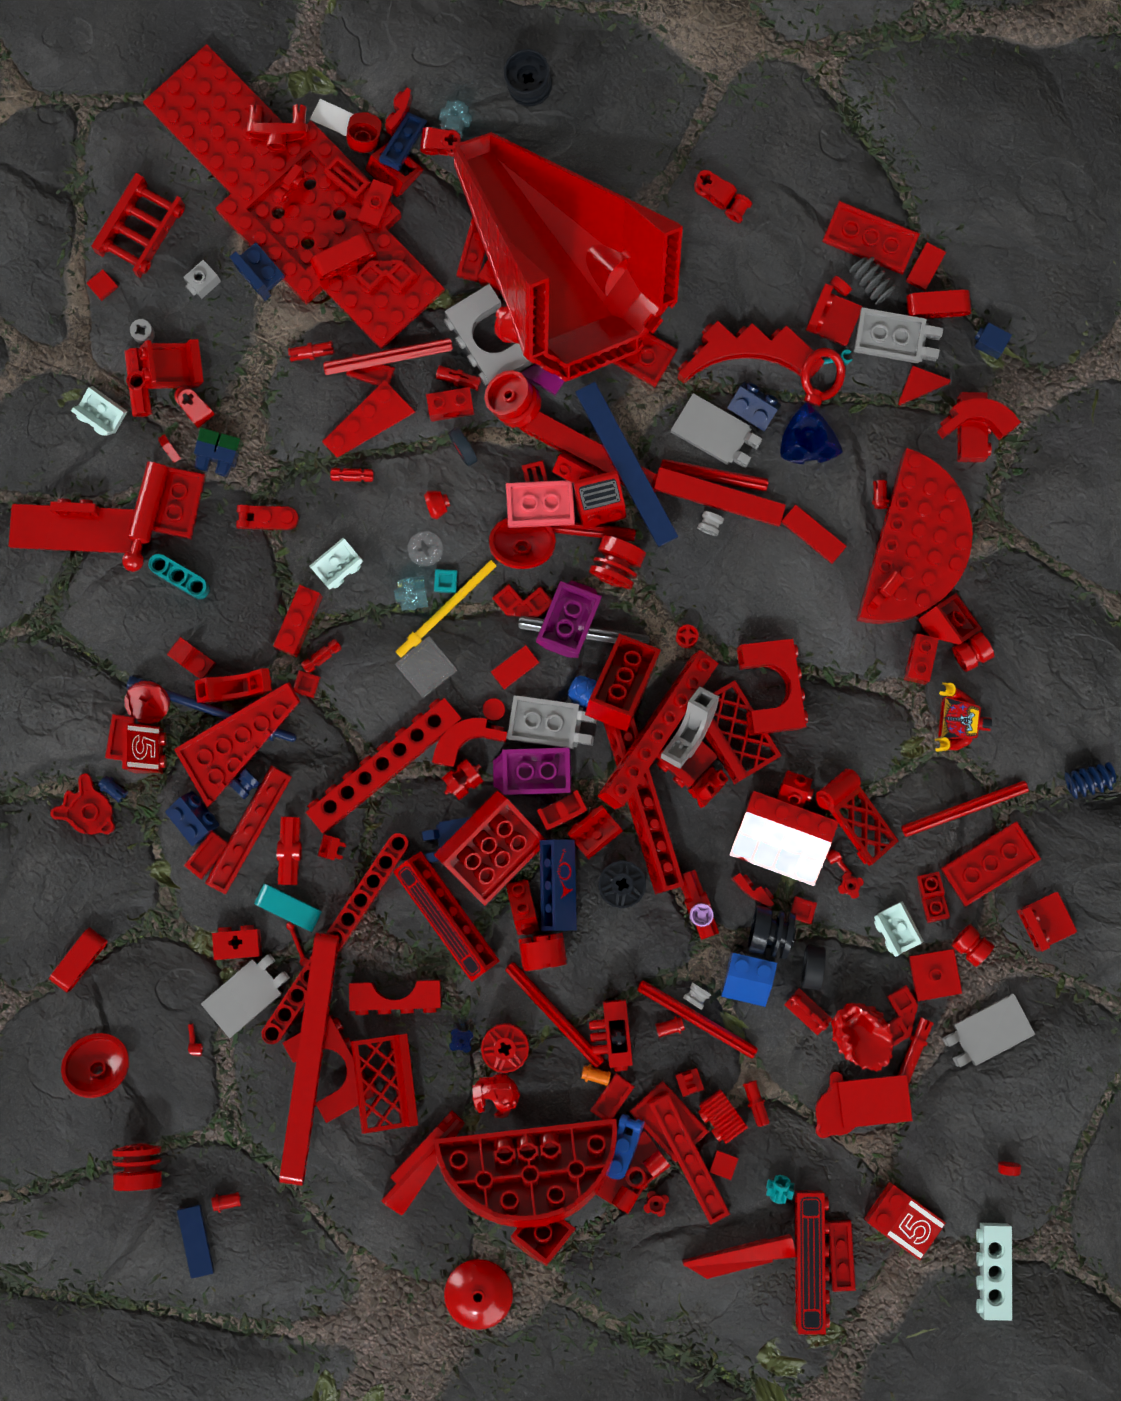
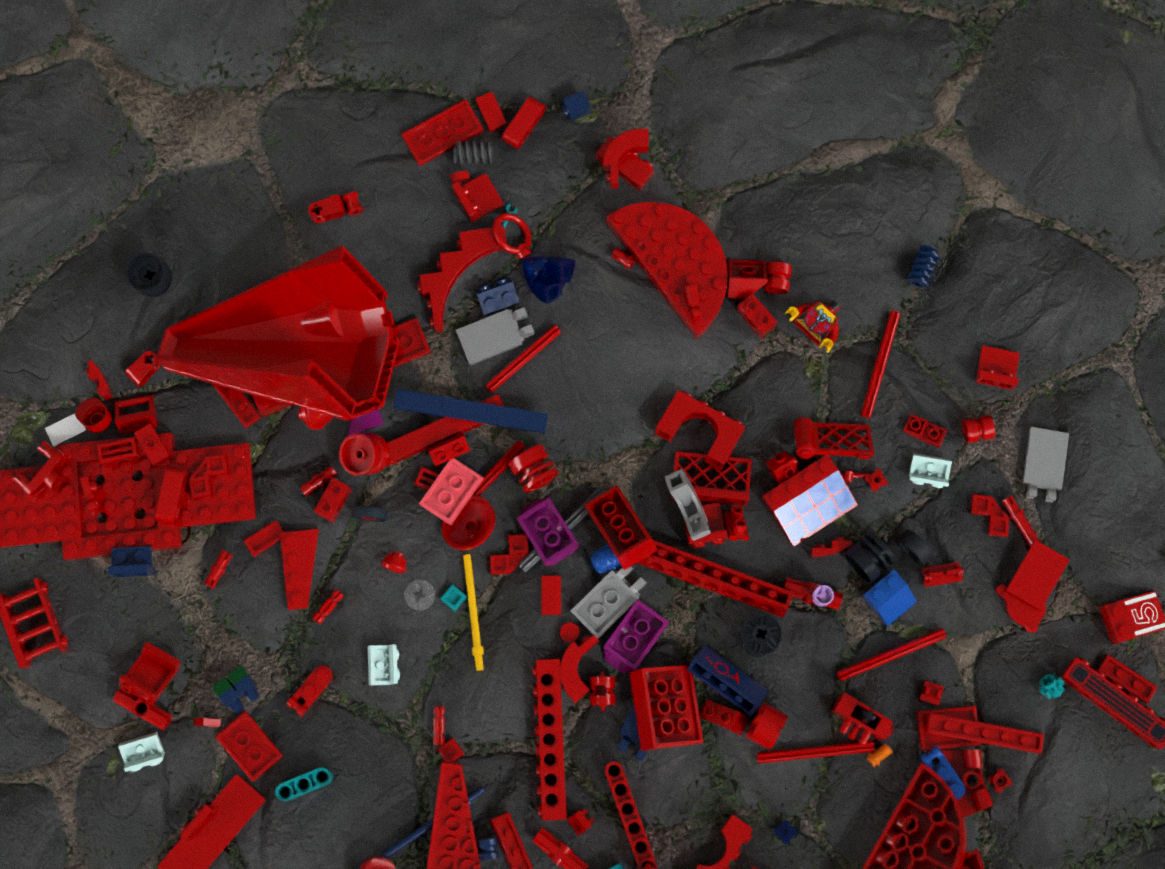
camera: 50 degrees left, 5 degrees down
red tile [86,269,118,301] -> none
red piece [122,462,169,572] -> none
light grey wheel [130,319,155,345] -> none
red slope [167,637,216,679] -> none
piece [174,386,215,428] -> none
light grey brick [184,260,221,299] -> none
red arch [195,668,272,703] -> none
red brick [273,585,323,658] -> none
axle [323,338,453,375] -> none
dark blue tile [379,112,427,171] -> none
red brick [393,851,500,982] -> none
clear light blue brick [394,576,428,611] -> none
clear tile [395,636,458,699] -> none
clear light blue brick [439,100,472,138] -> none
light grey arch [444,284,534,386] -> none
red helmet [472,1073,520,1118] -> none
red wheel [481,1023,530,1073] -> none
red window [537,790,587,830] -> none
red bracket [567,805,623,860] -> none
slope [573,470,626,529] -> none
red plate [590,1073,635,1120] -> none
red brick [598,650,719,809] -> none
red tile [653,467,786,527] -> none
red pin [655,1016,685,1038] -> none
red wheel [676,624,699,649] -> none
red wedge [682,1234,796,1279] -> none
light grey wheel [683,982,711,1010] -> none
light grey wheel [697,511,724,536] -> none
red brick [698,1089,748,1144] -> none
red tile [709,1150,739,1180] -> none
red axle [743,1080,769,1127] -> none
red tile [781,505,847,564] -> none
red tile [790,896,817,925] -> none
red hair [831,1003,894,1071] -> none
light grey tile [854,308,943,363] -> none
red tile [898,366,951,406] -> none
red plate [908,949,962,1001] -> none
red tile [940,821,1041,907] -> none
red tile [998,1161,1021,1176] -> none

